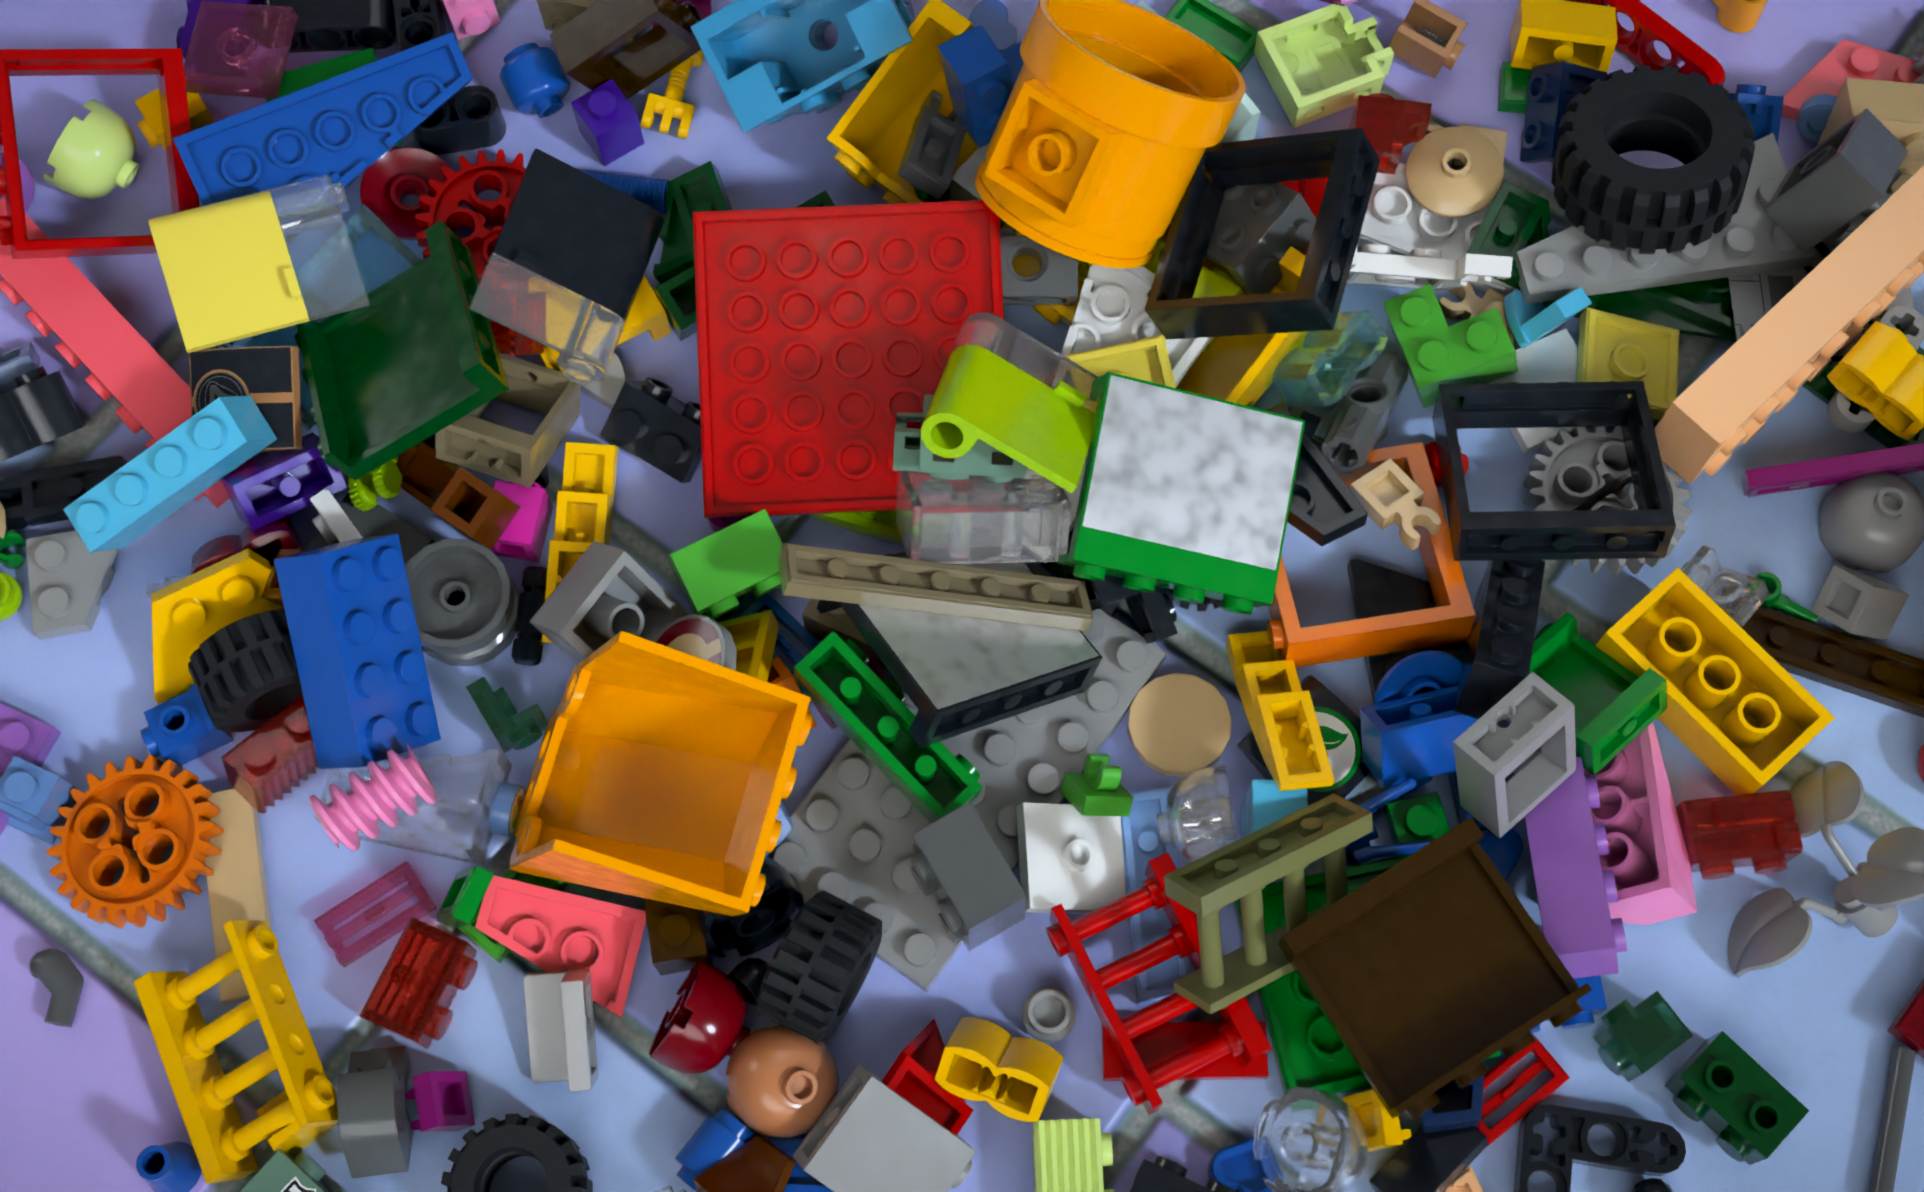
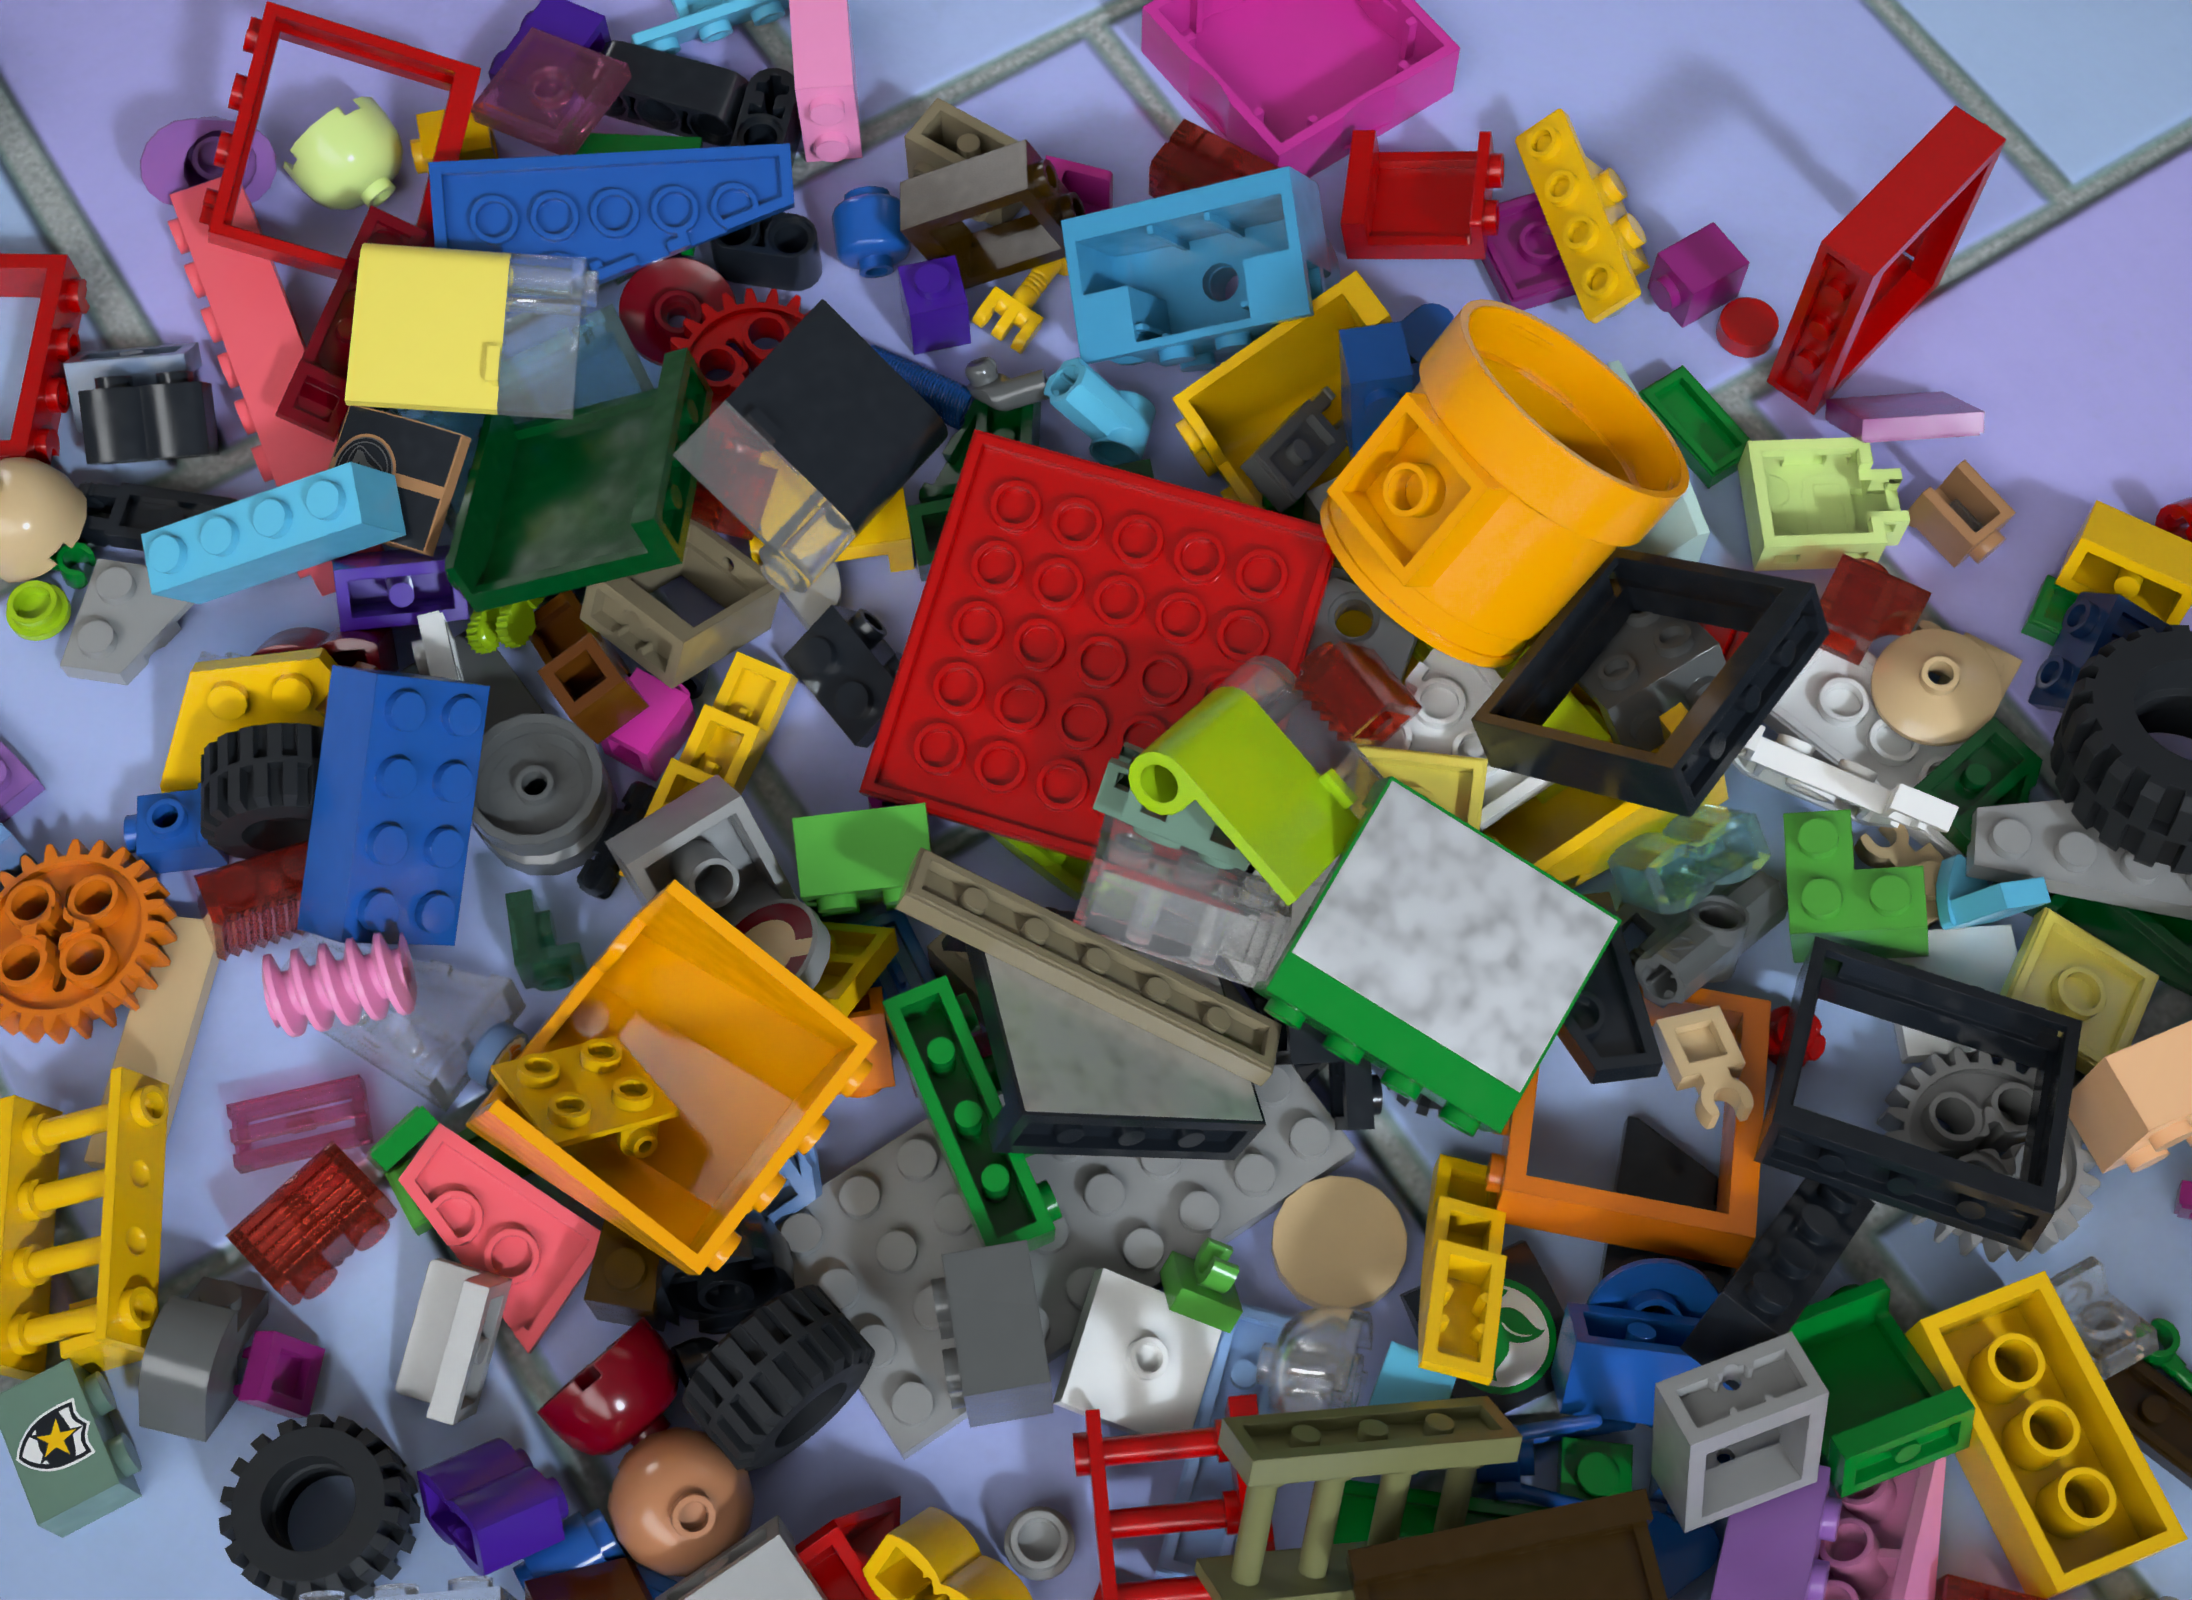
camera: 20 degrees right, 5 degrees down
none -> dark red slope [275,205,427,442]
none -> dark purple brick [416,1438,569,1576]
none -> yellow hinge [490,1035,680,1158]
none -> dark grey arm [965,357,1049,411]
none -> medium azure piece [1044,357,1156,466]
none -> clear red brick [1294,640,1423,746]

